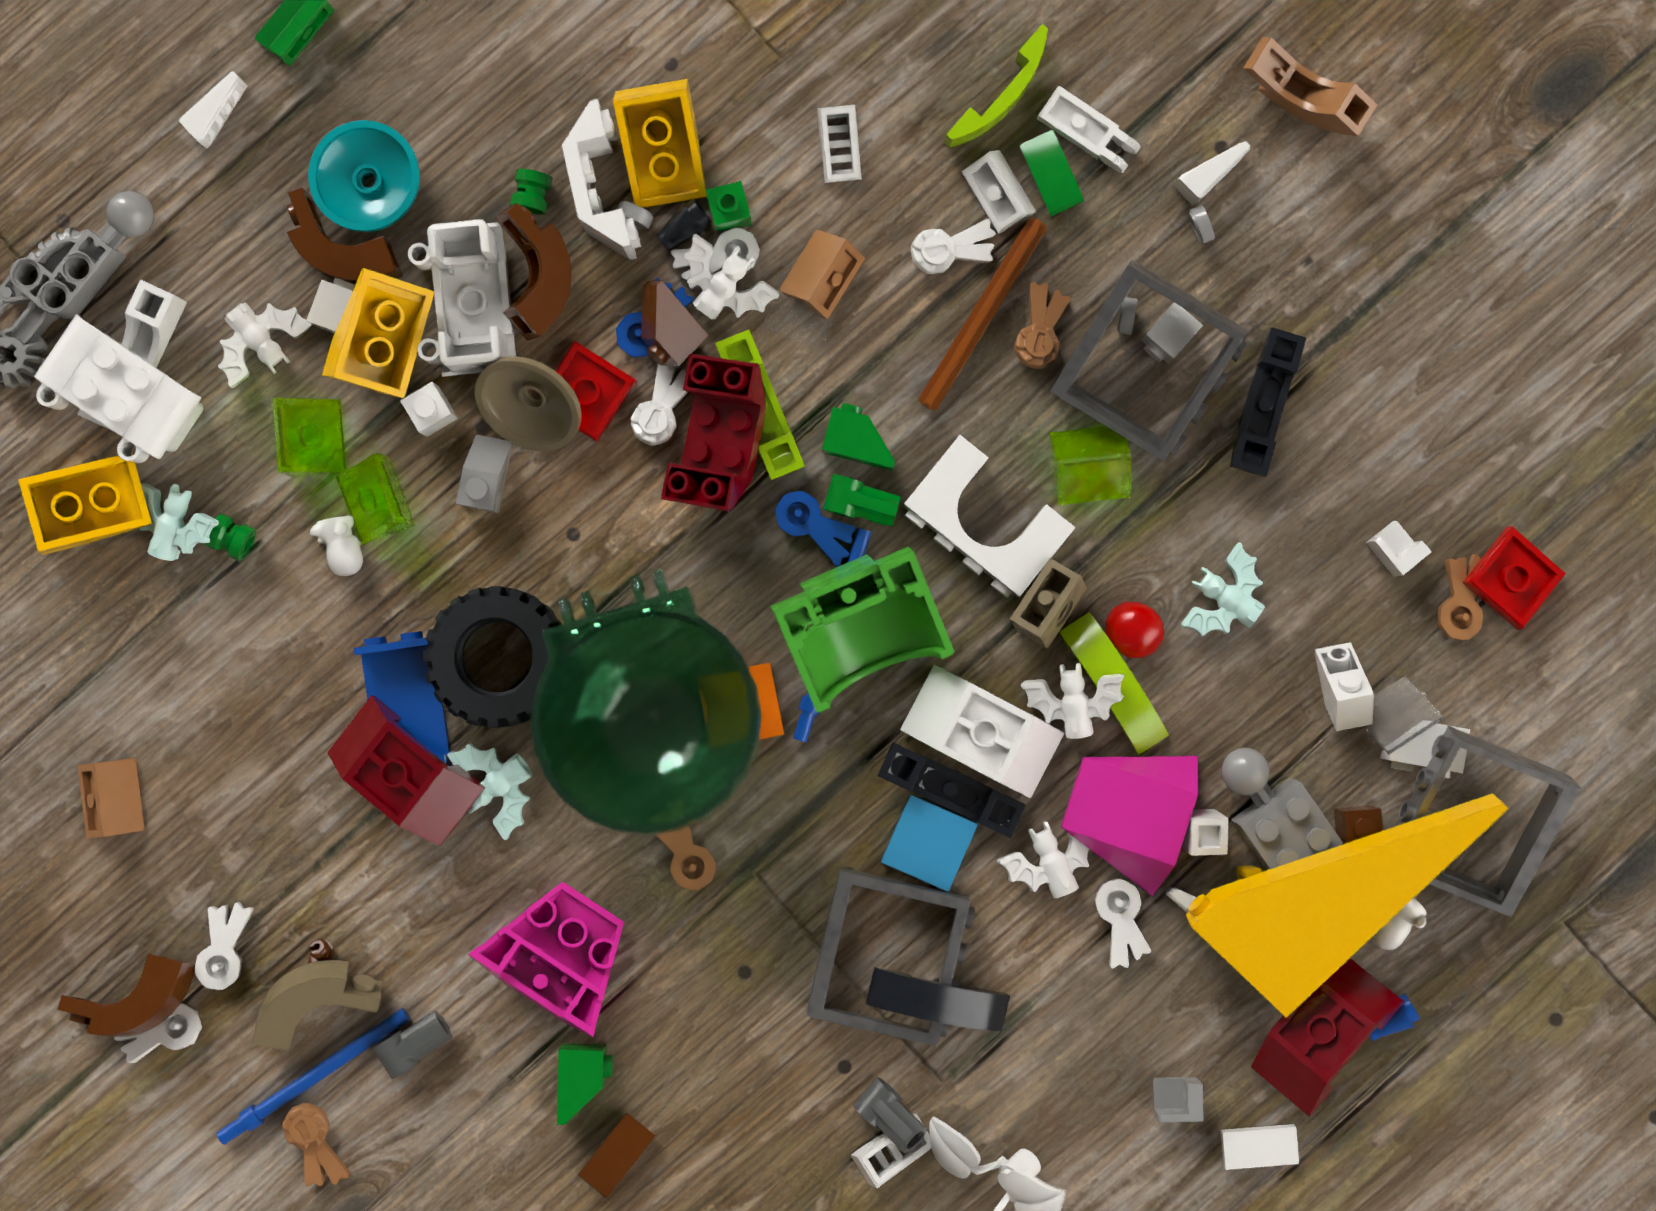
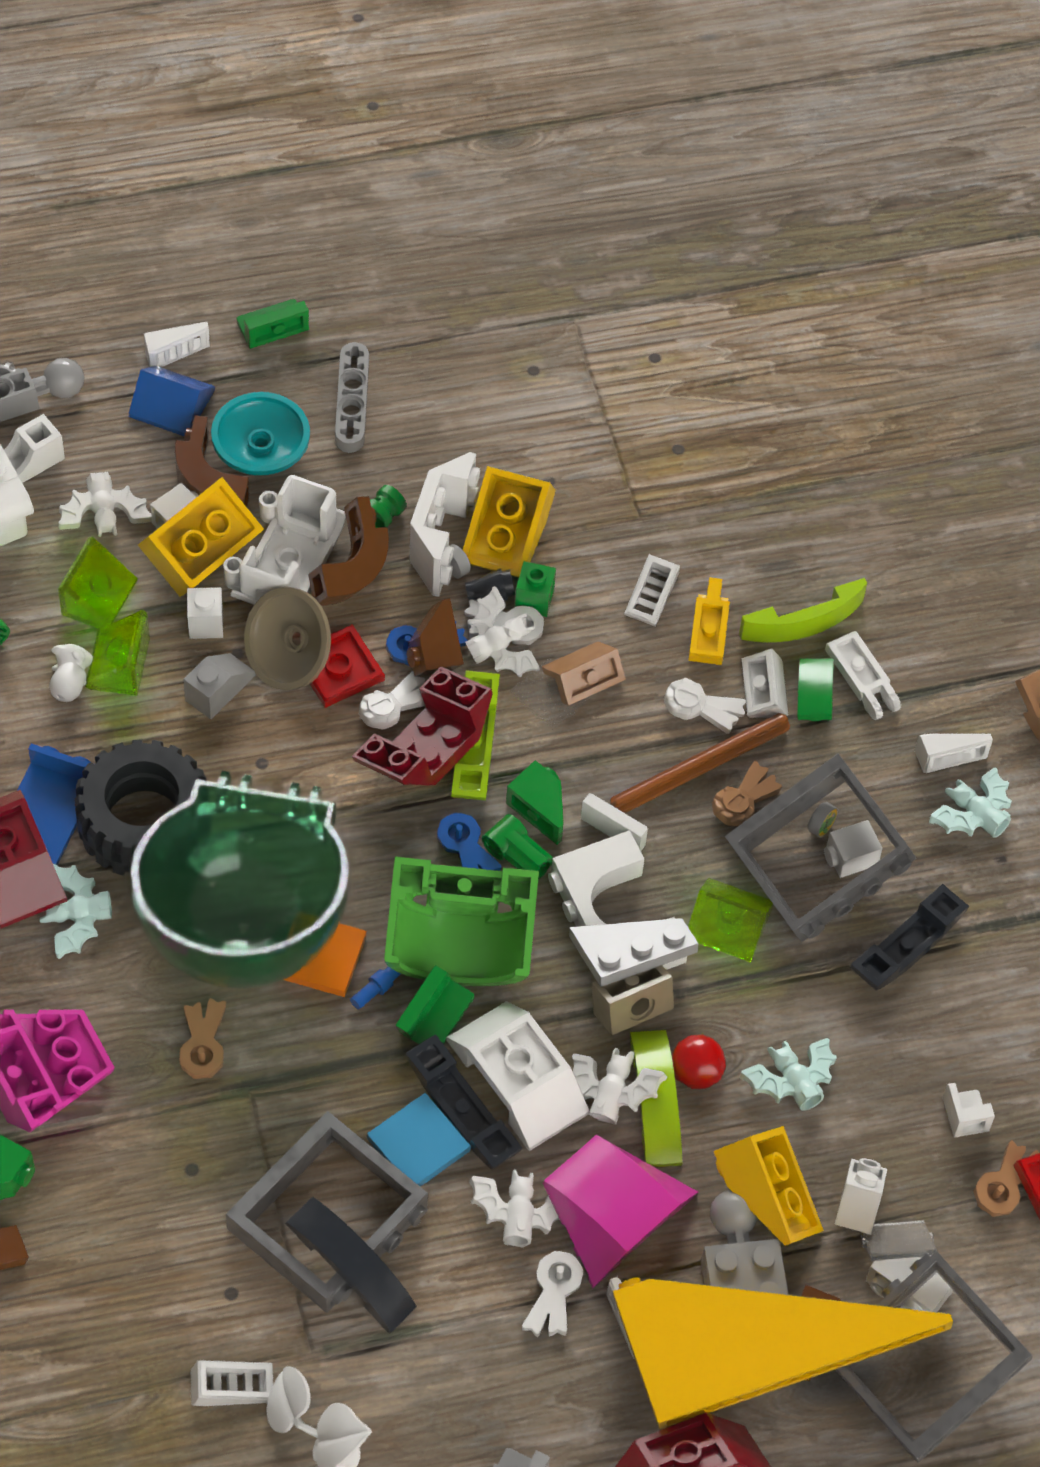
camera: 25 degrees right, 30 degrees down
dark grey piece [853,1077,928,1153] -> none
white panel [1181,809,1228,856] -> none
light grey tile [1188,205,1215,244] -> none
white animal [1371,898,1427,950] -> none
none -> blue slope [129,366,215,437]
none -> light grey beam [335,342,369,453]
none -> green panel [395,965,475,1045]
none -> wing [569,918,698,987]
none -> white tile [581,793,648,851]
none -> yellow hinge [688,577,730,665]
none -> yellow slope [714,1126,824,1246]
none -> light aqua animal [929,768,1012,838]

